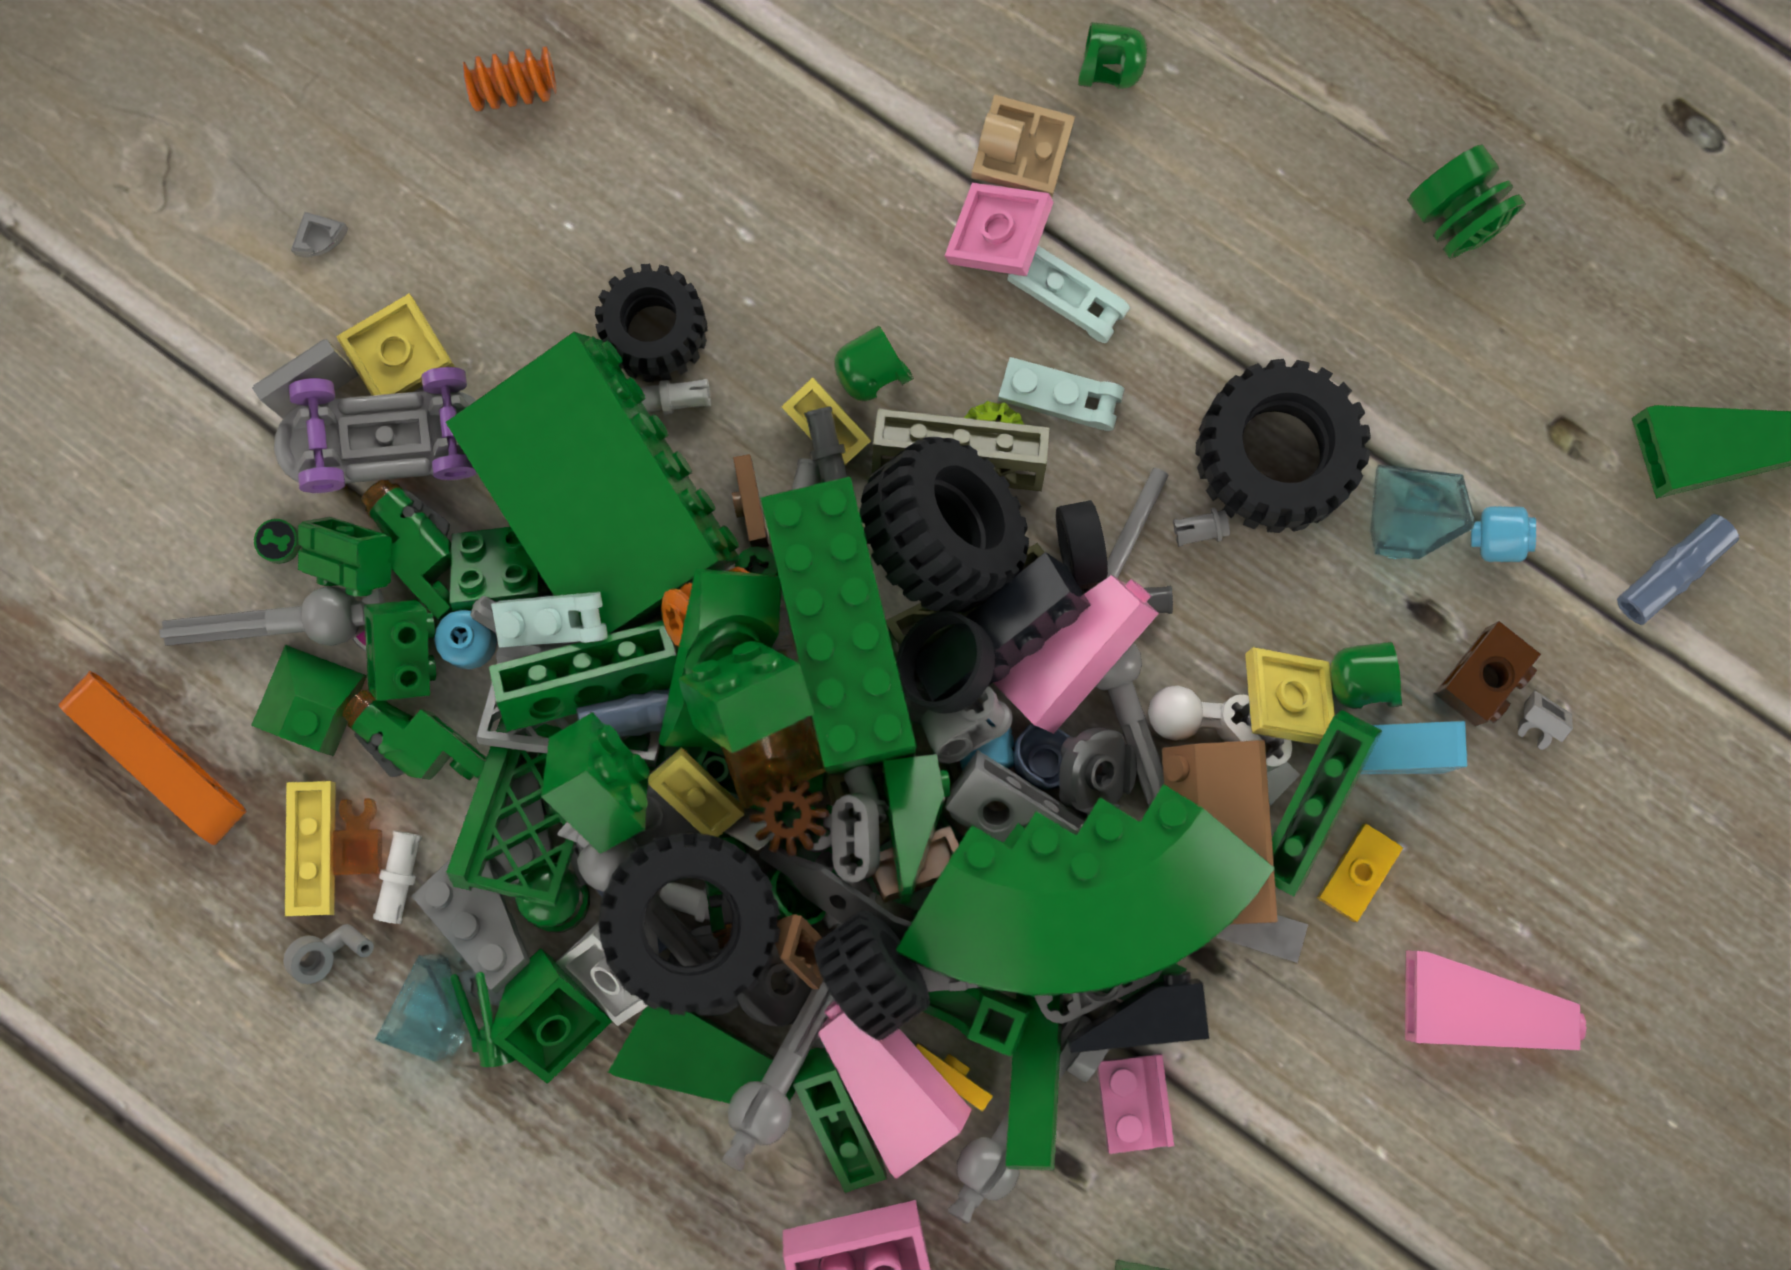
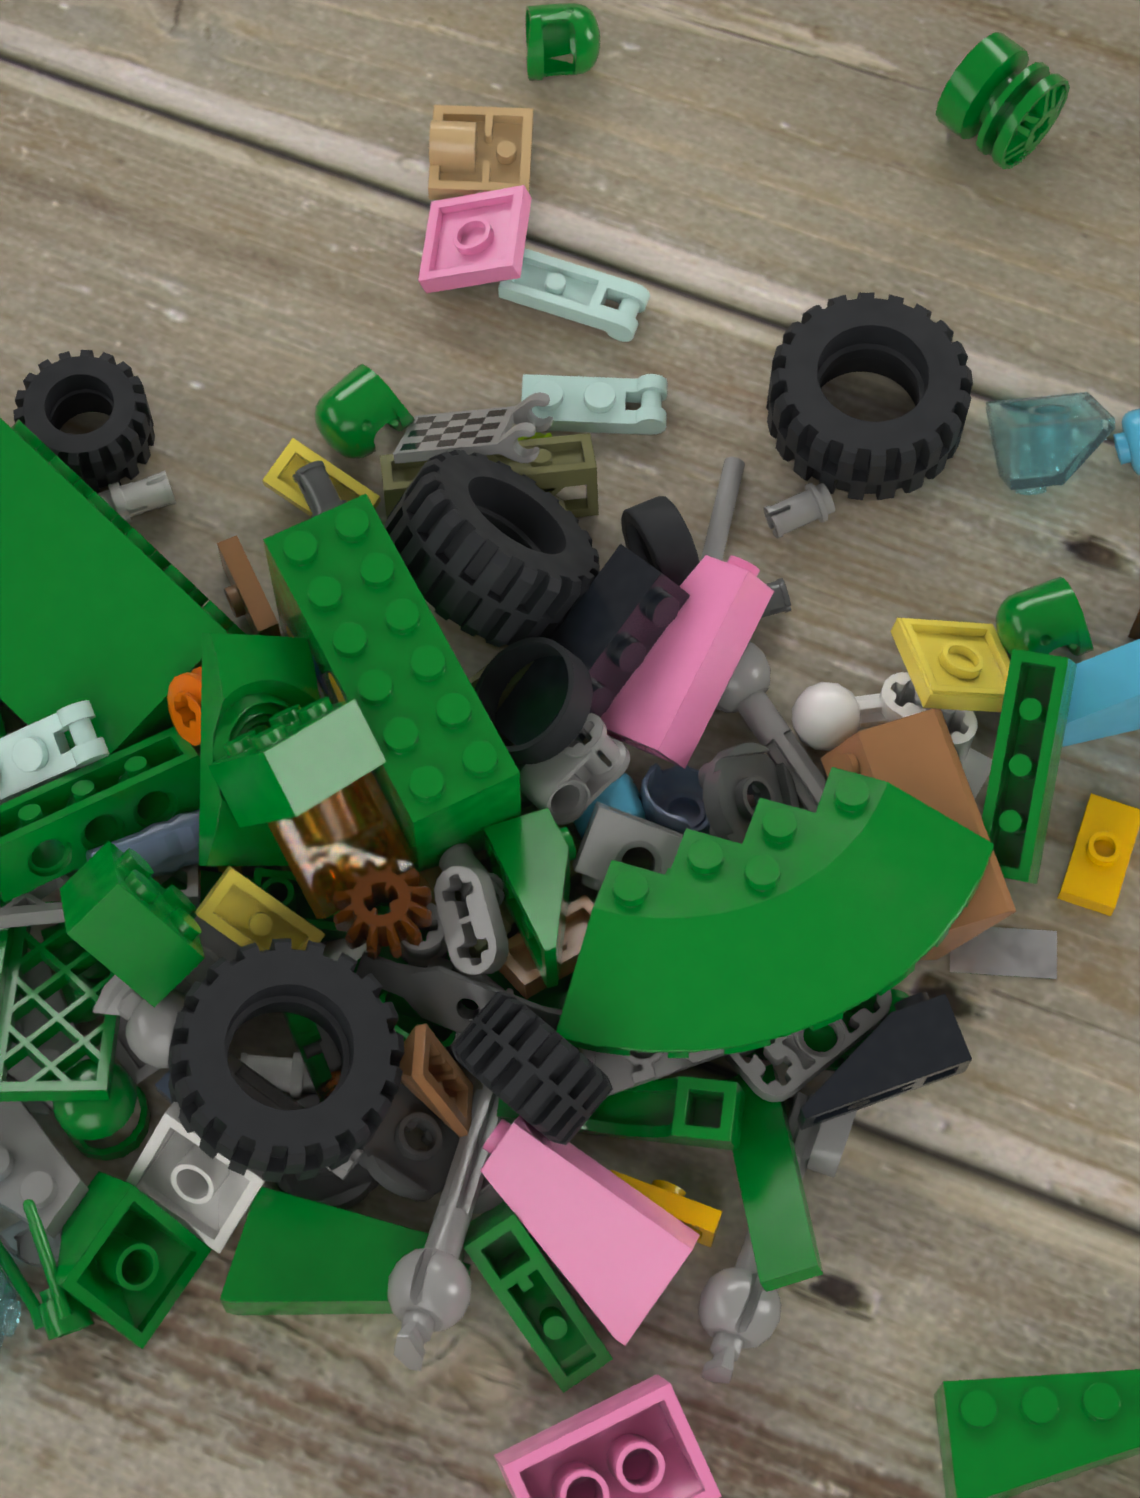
camera: 15 degrees left, 15 degrees down
bright pink plate [1097,1054,1174,1154] -> none
none -> light grey flag [393,392,553,464]

